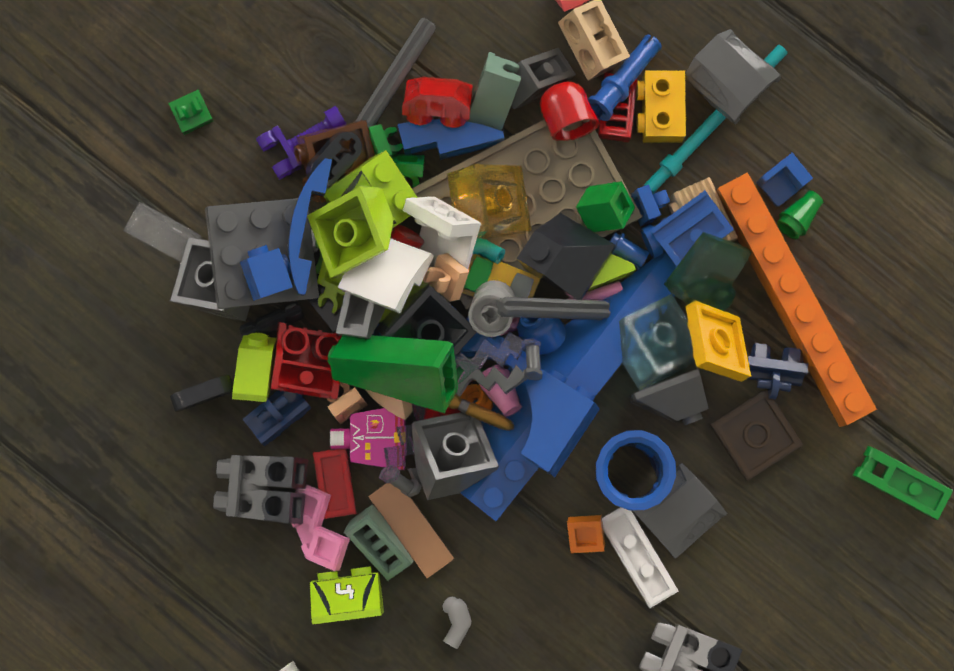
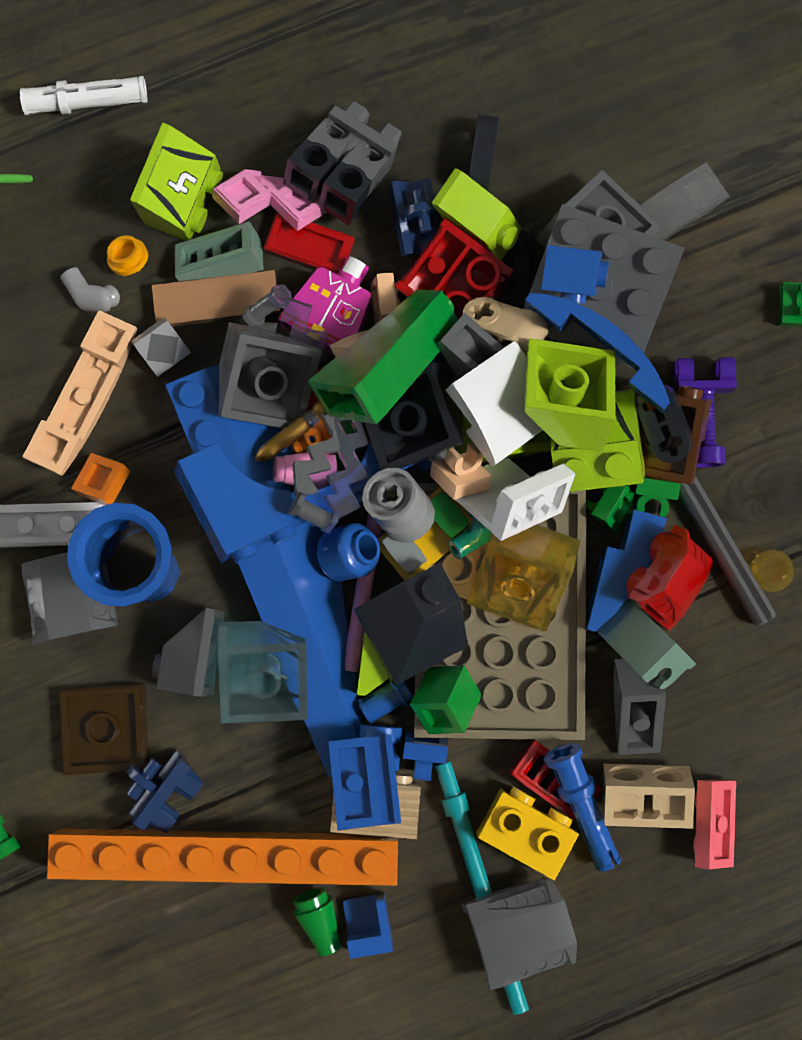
camera: 125 degrees right, 0 degrees up
red tile [390,225,424,249] -> none
dark grey axle [497,297,611,320] -> none
red helmet [540,82,600,141] -> none
clear green slope [664,232,752,311] -> none
yellow plate [685,301,751,382] -> none
none -> light nougat slope [23,310,137,476]
none -> light orange plate [107,235,148,276]
none -> tile [131,317,191,377]
none -> tan piece [463,297,549,357]
none -> clear yellow plate [751,550,794,592]

